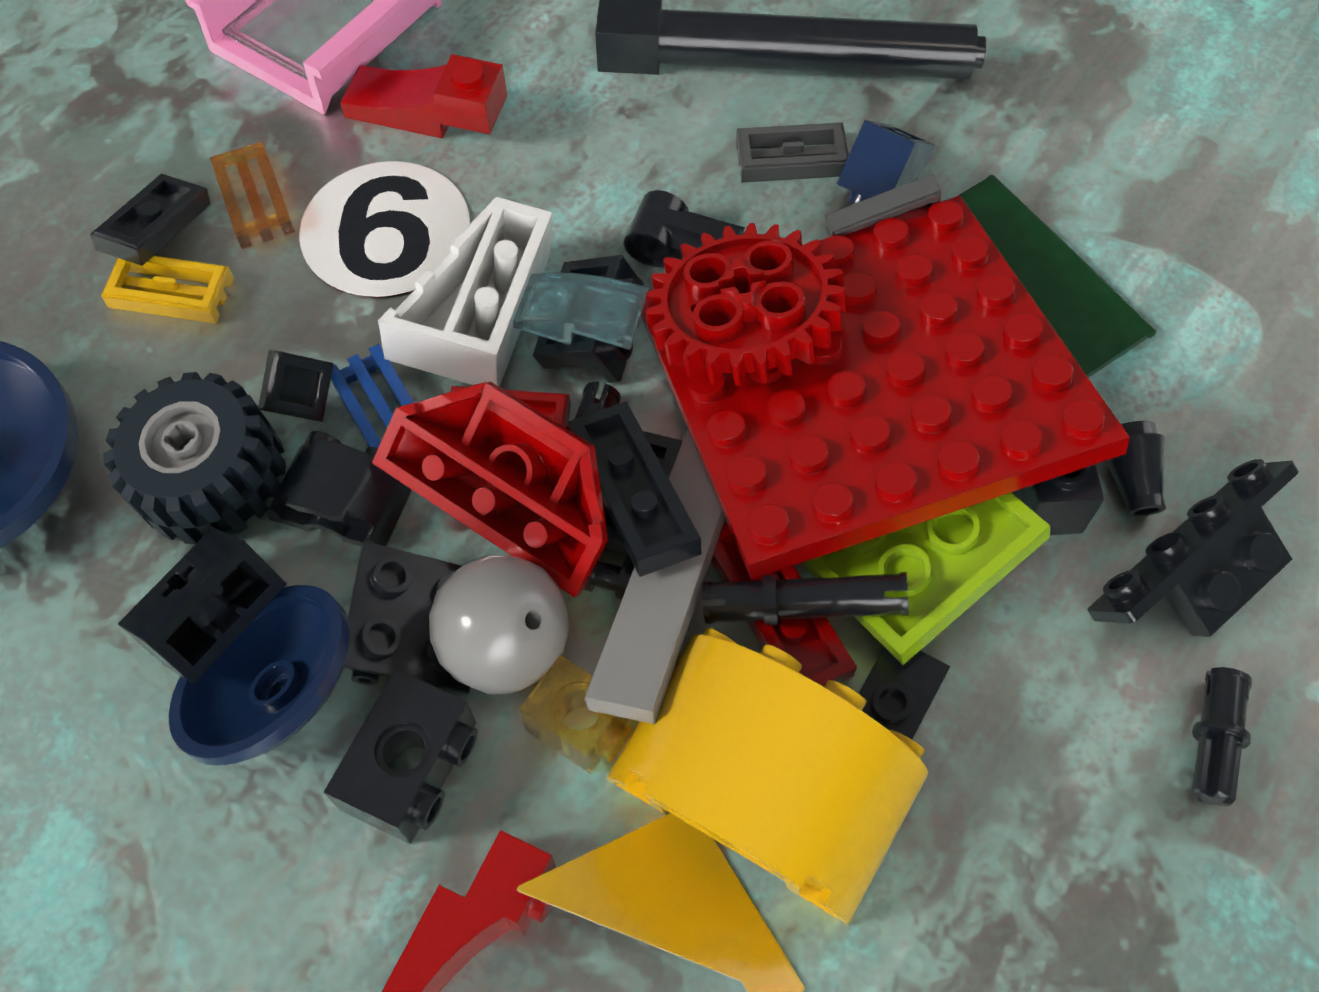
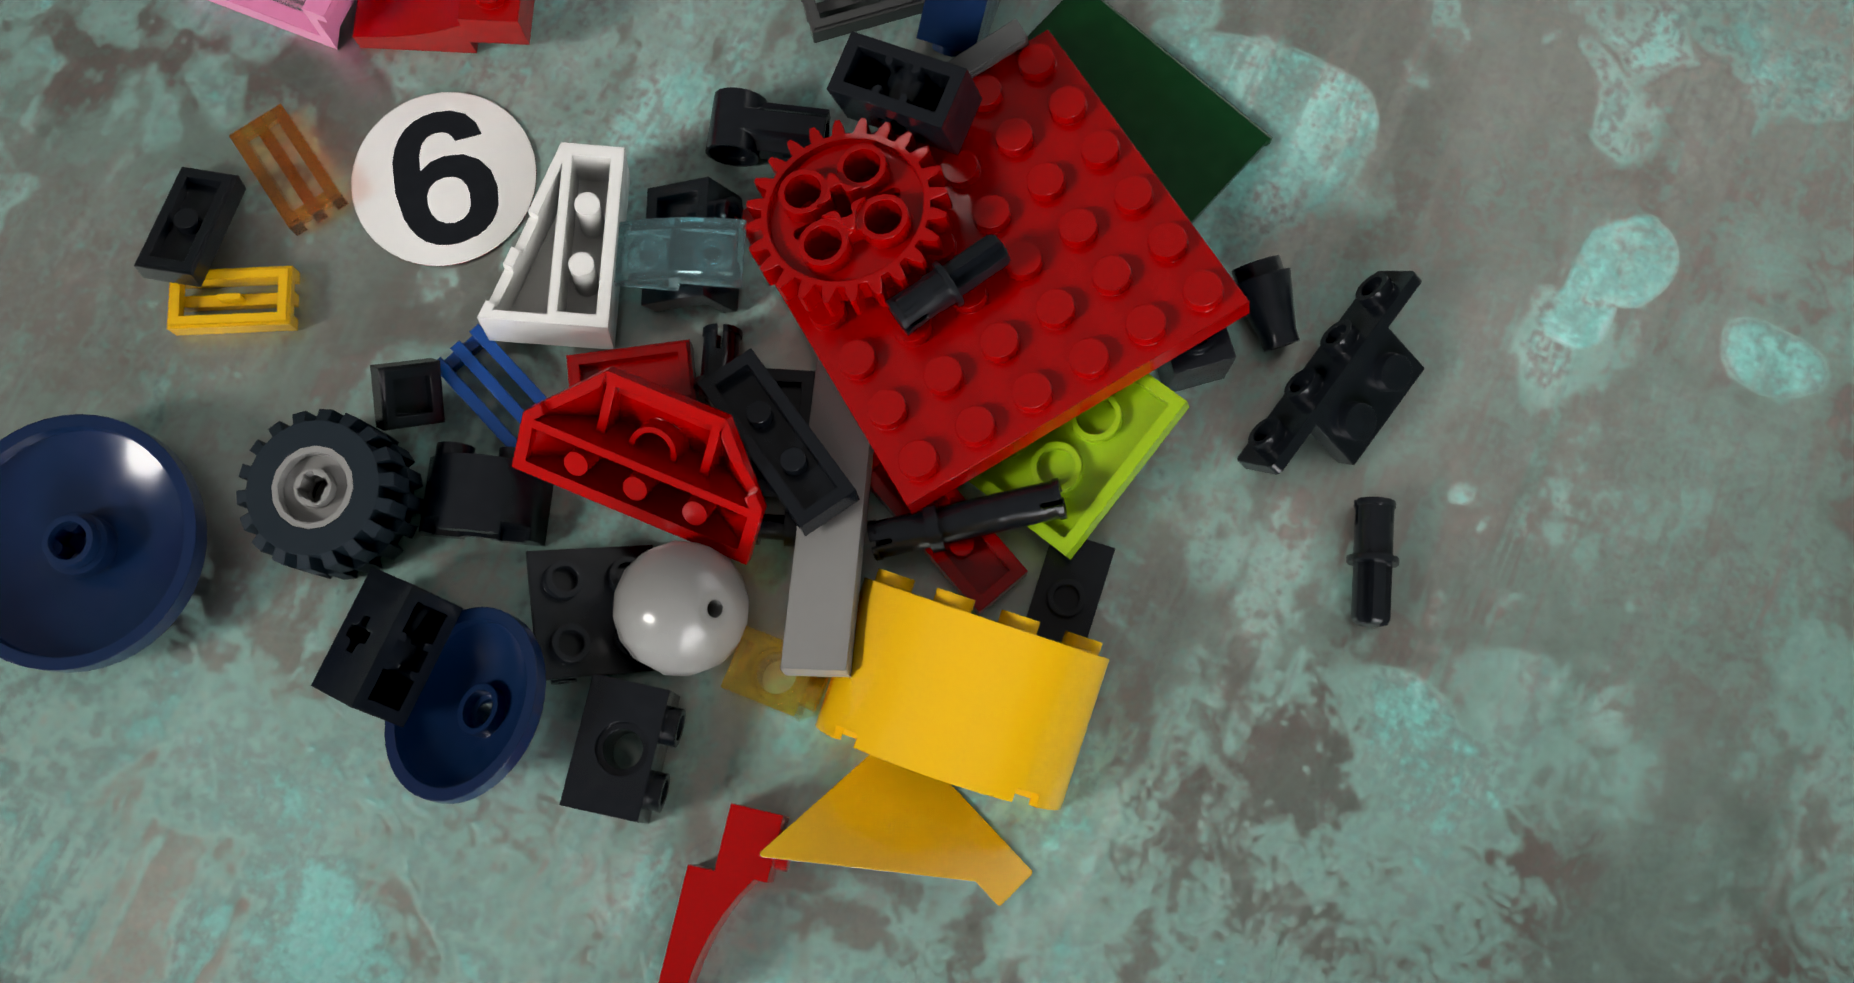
camera: 10 degrees left, 15 degrees up
none -> black brick [827,31,982,155]
none -> black axle [885,235,1011,336]

